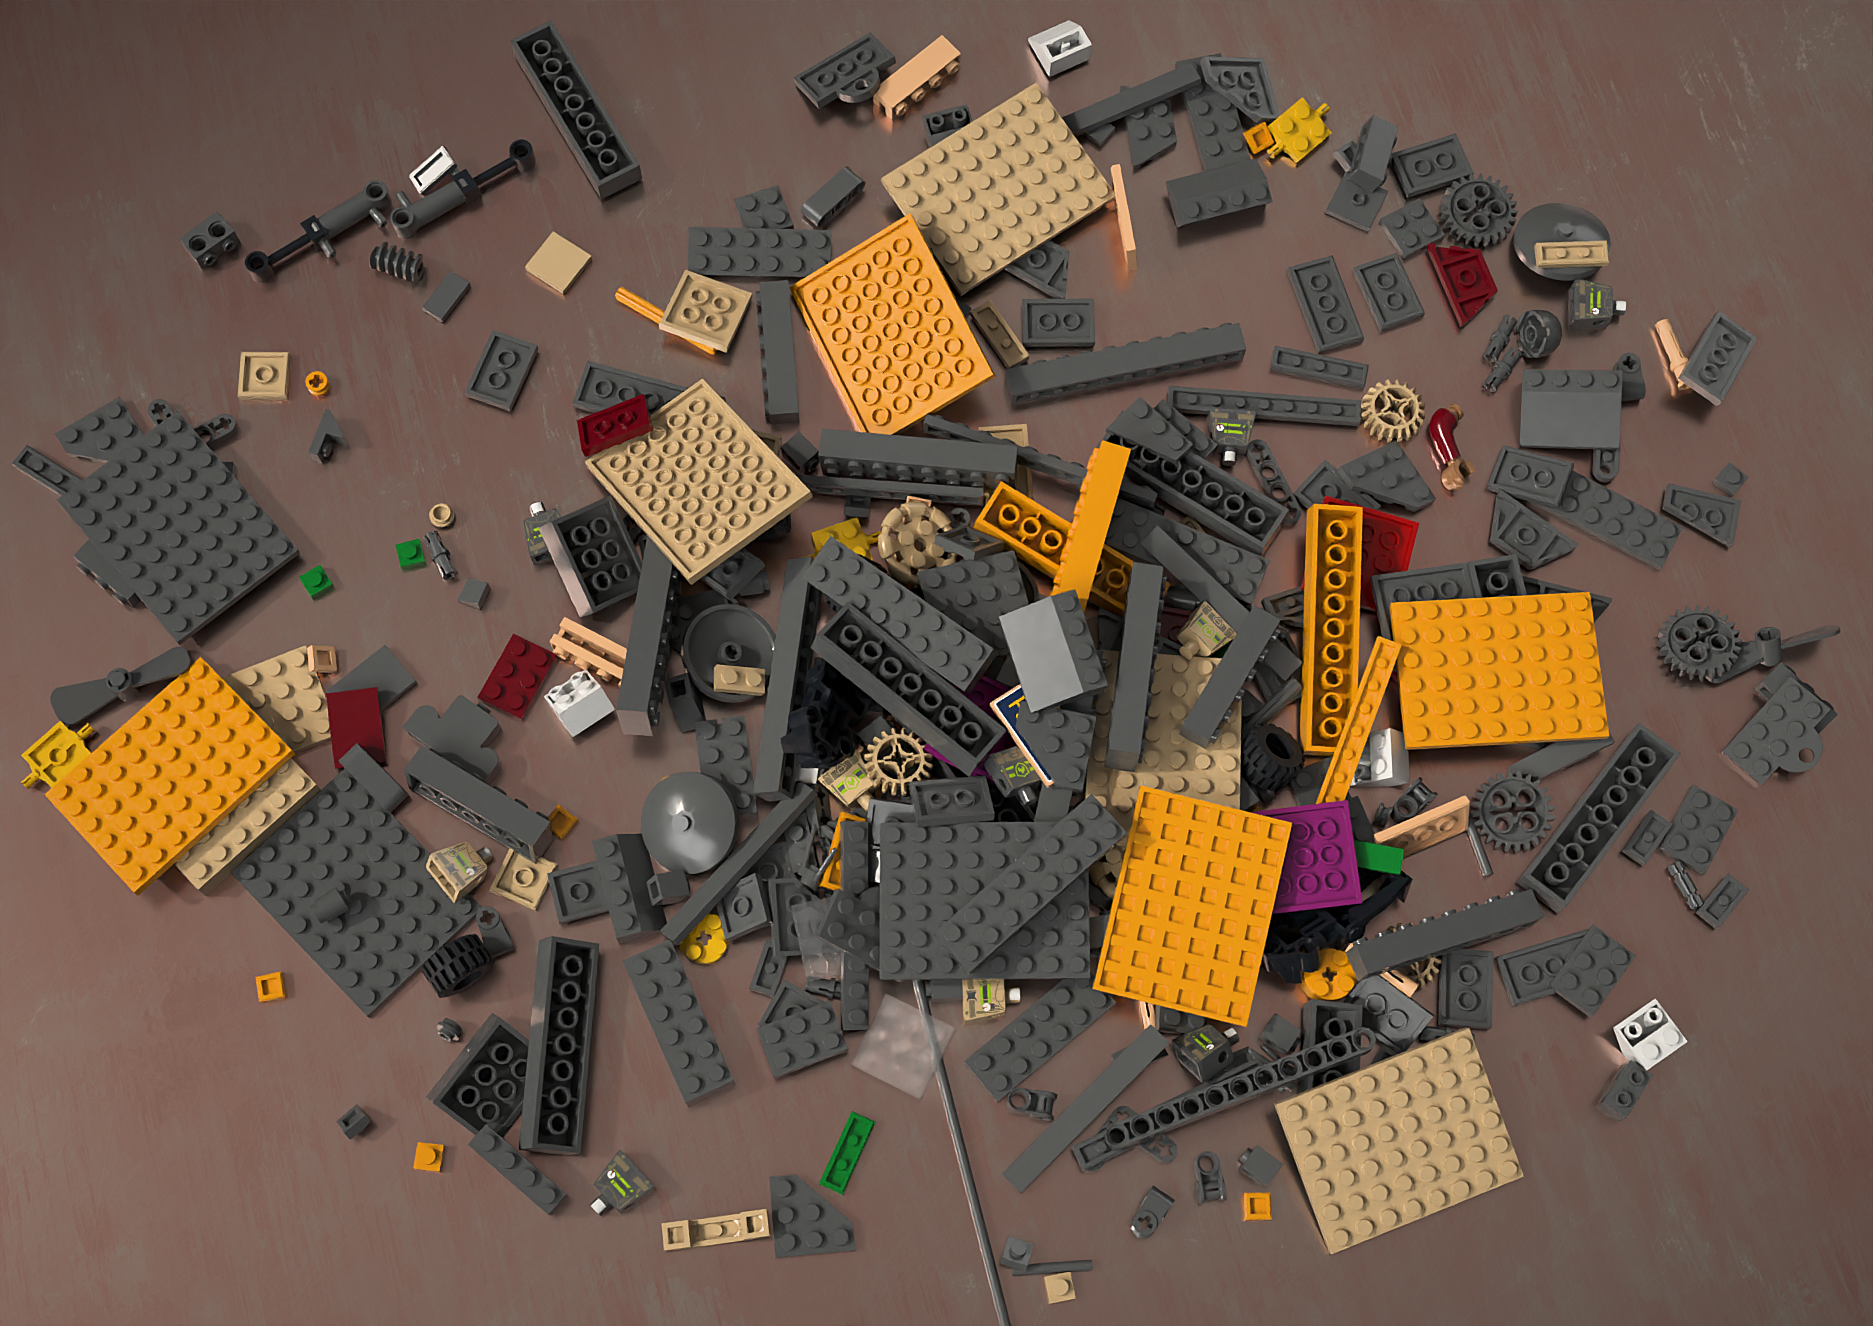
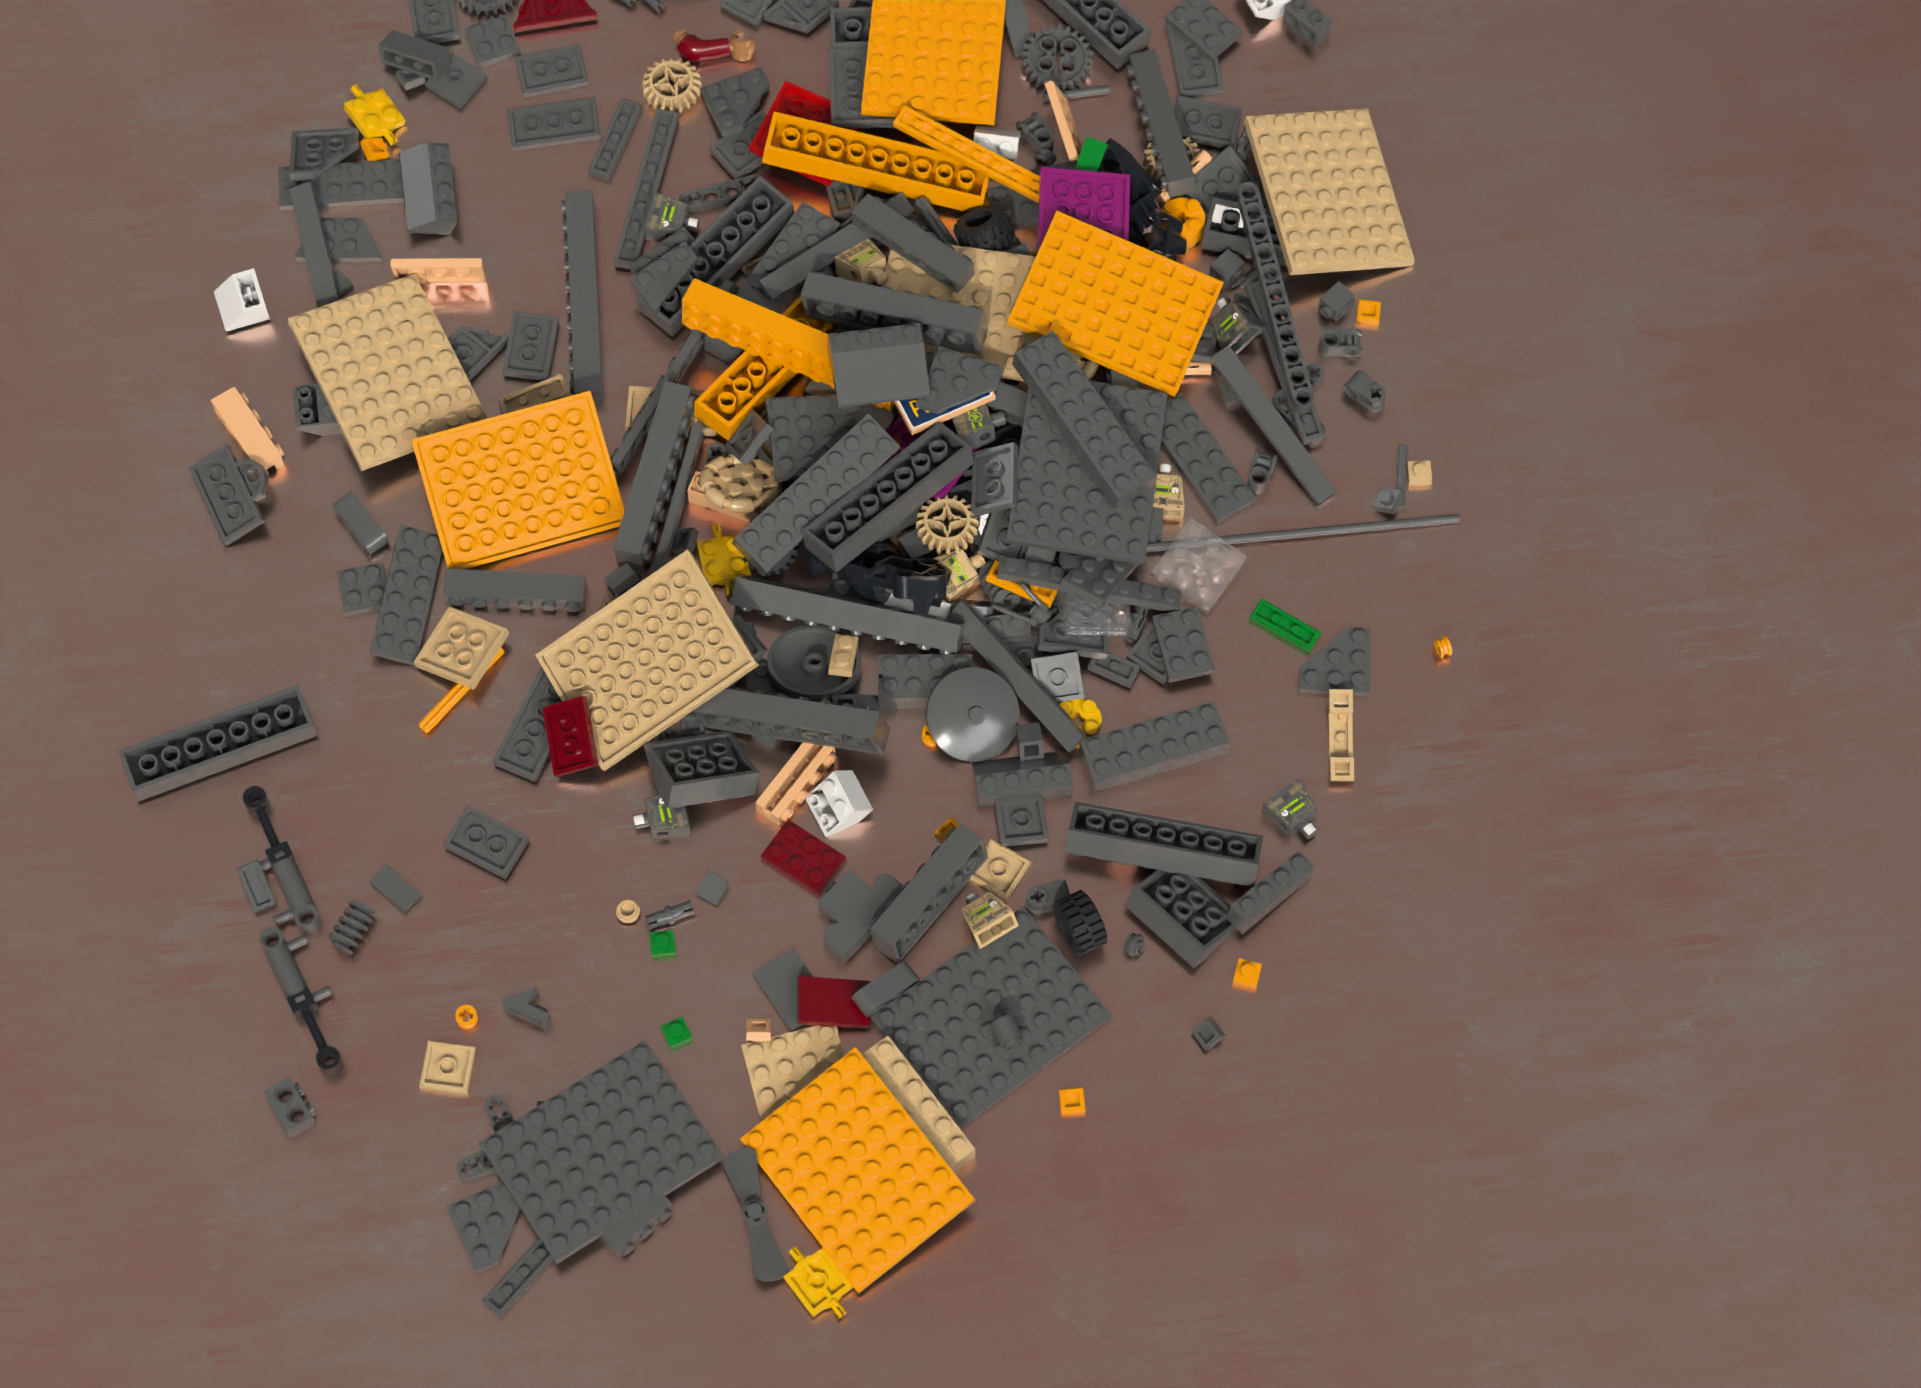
camera: 80 degrees left, 5 degrees down
tan tile [525,231,592,295] -> none

